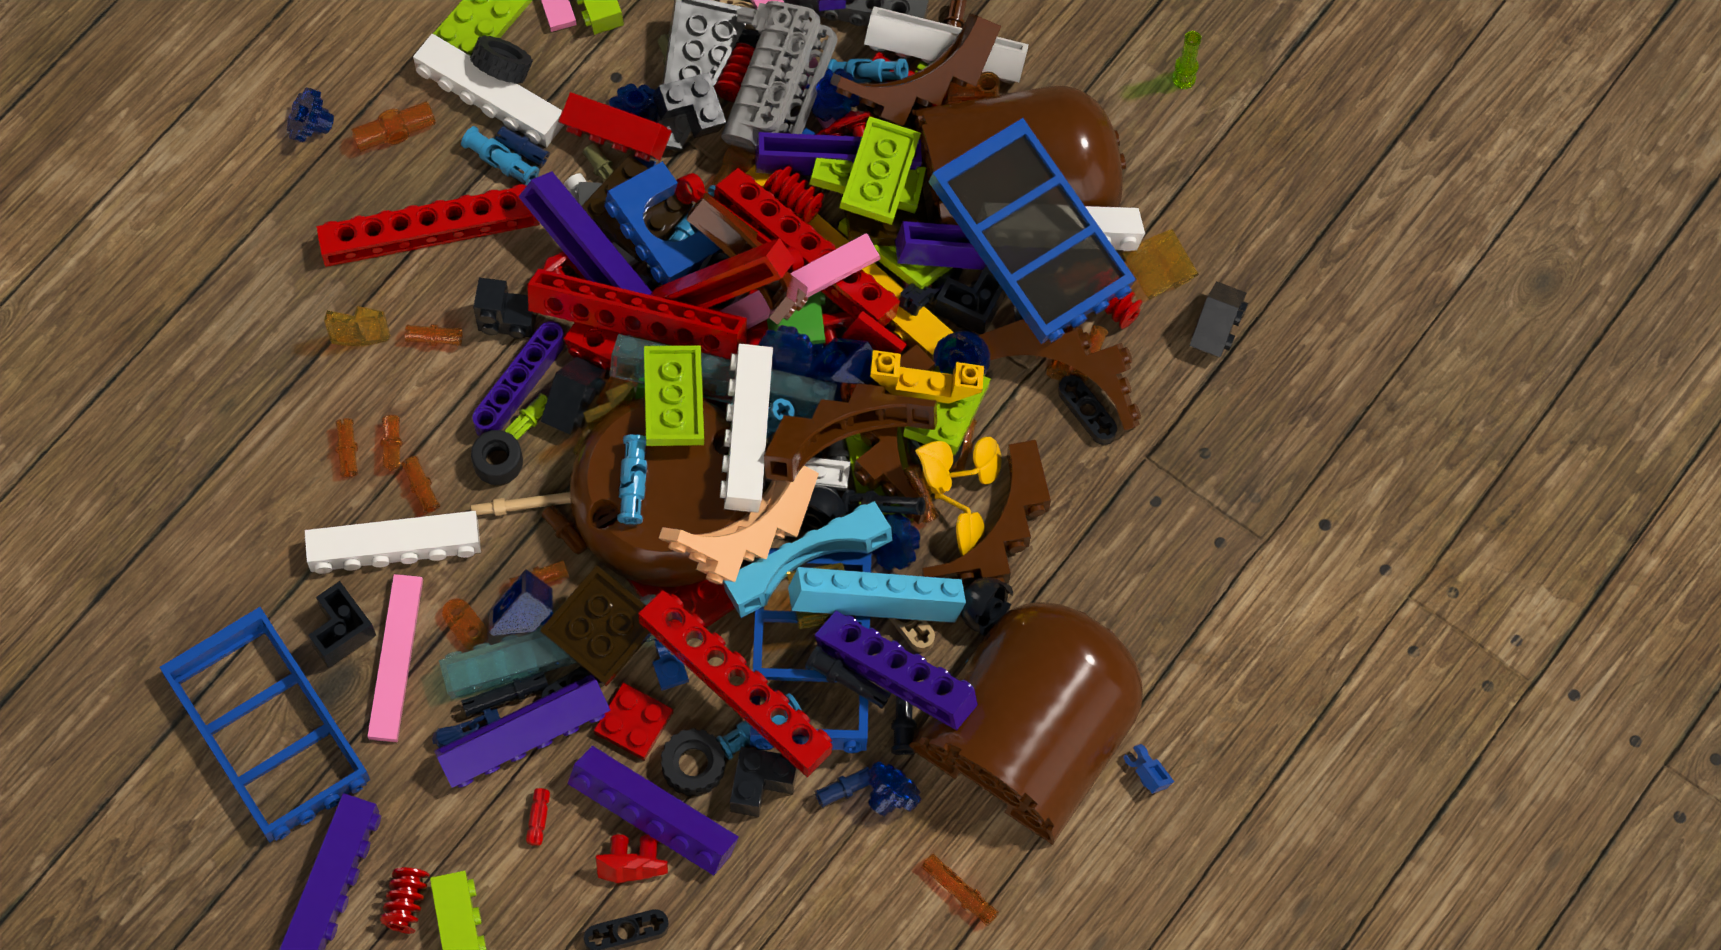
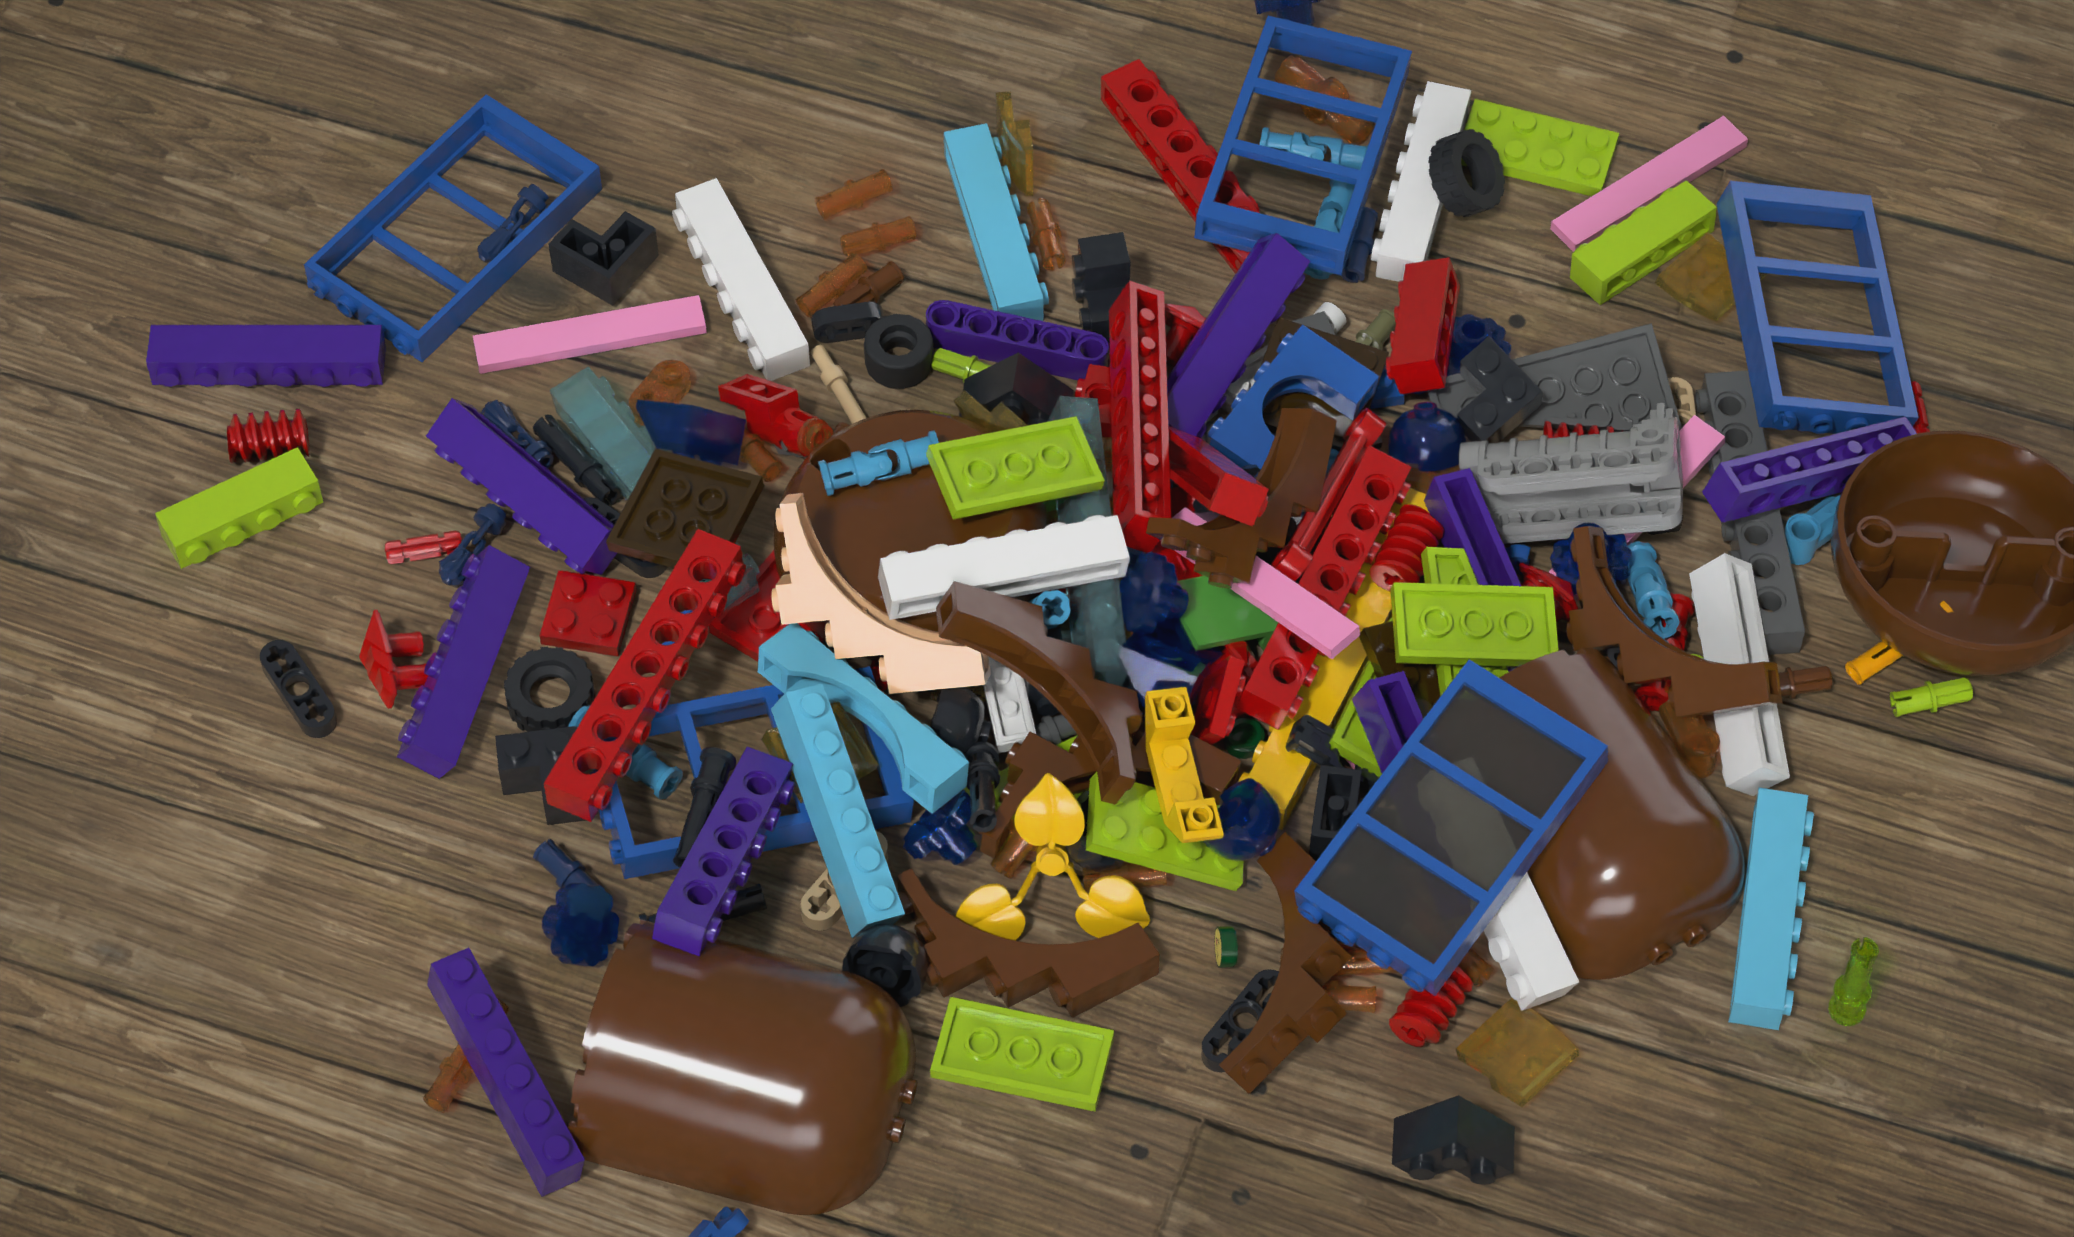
camera: 75 degrees right, 10 degrees down
none -> dark purple brick [427,948,585,1197]
none -> dark blue piece [438,503,507,587]
none -> dark blue piece [477,183,549,263]
none -> red plate [718,374,834,458]
none -> black beam [811,302,884,343]
none -> reddish brown axle [833,261,904,306]
none -> lime plate [930,997,1114,1112]
none -> medium azure brick [944,123,1049,321]
none -> blue window [1194,15,1412,276]
none -> dark green tile [1214,926,1238,968]
none -> dark azure piece [1260,127,1369,170]
none -> clear blue cylinder [1388,402,1466,472]
none -> medium azure brick [1728,788,1814,1030]

